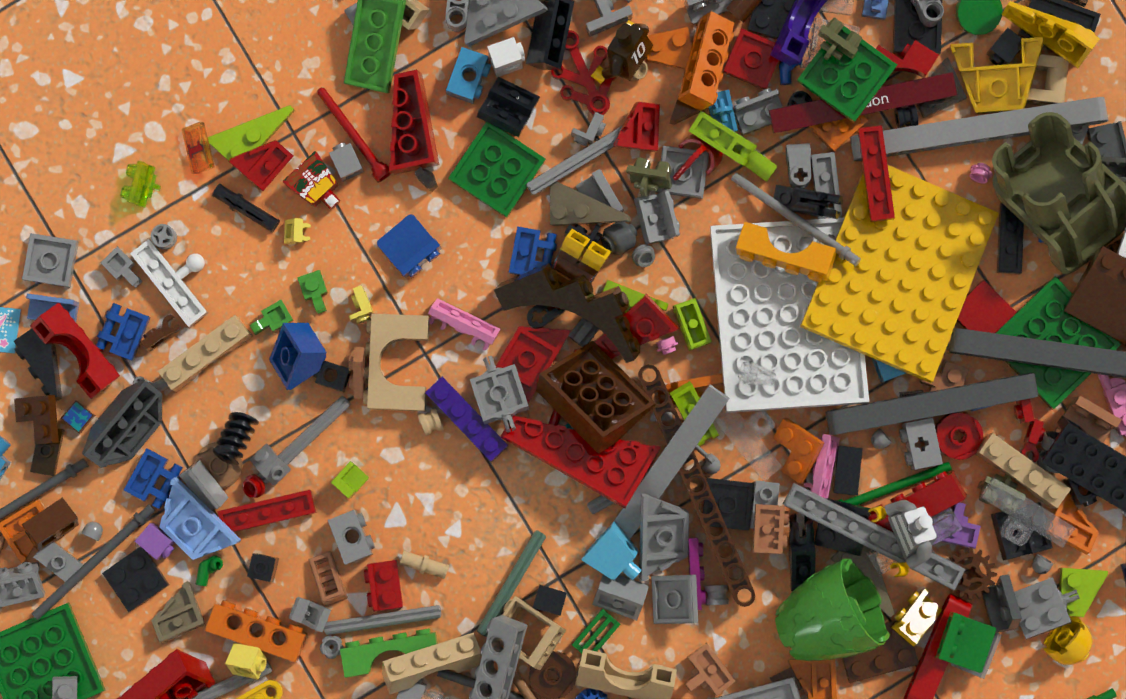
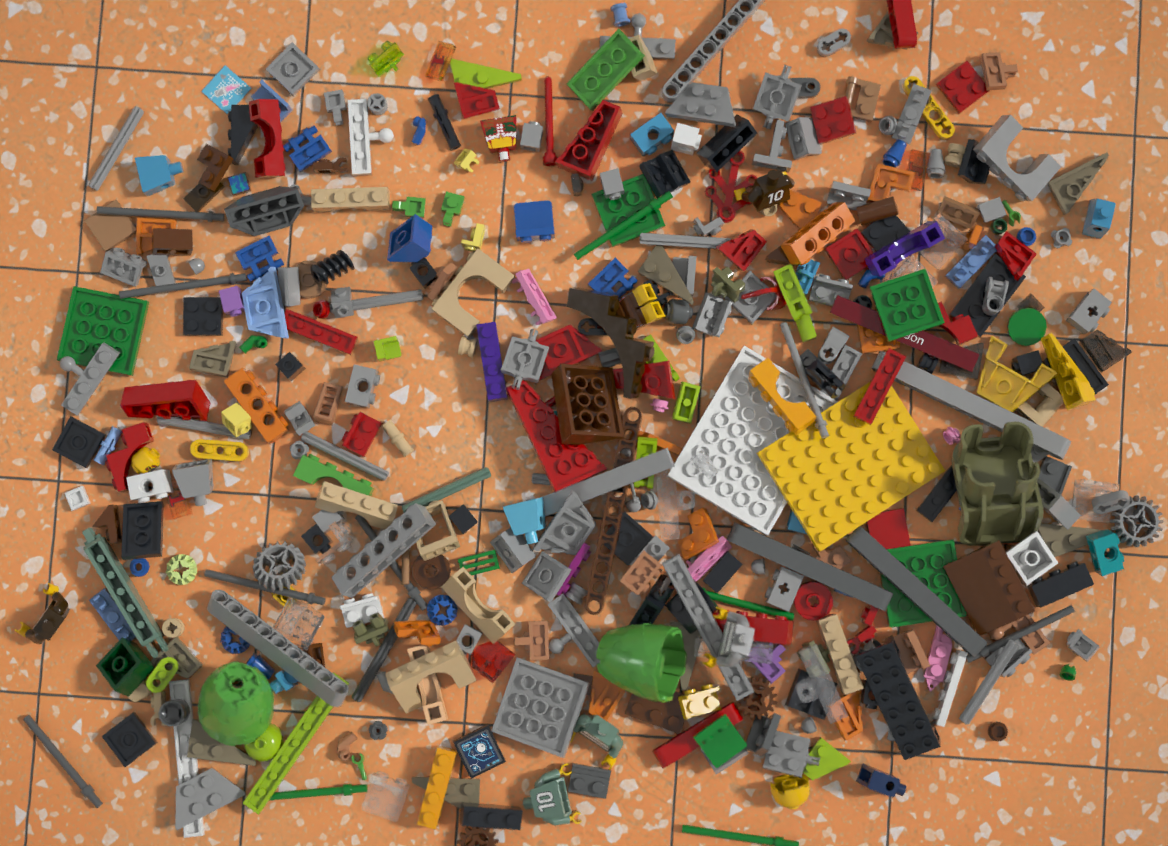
camera: 40 degrees right, 0 degrees up
olive hips [818,18,862,60] -> none
none -> blue arm [412,116,426,145]
none -> light grey plate [548,594,600,667]
none -> green bar [574,191,673,260]
none -> light grey brick [600,168,624,200]
none -> light grey plate [641,490,658,510]

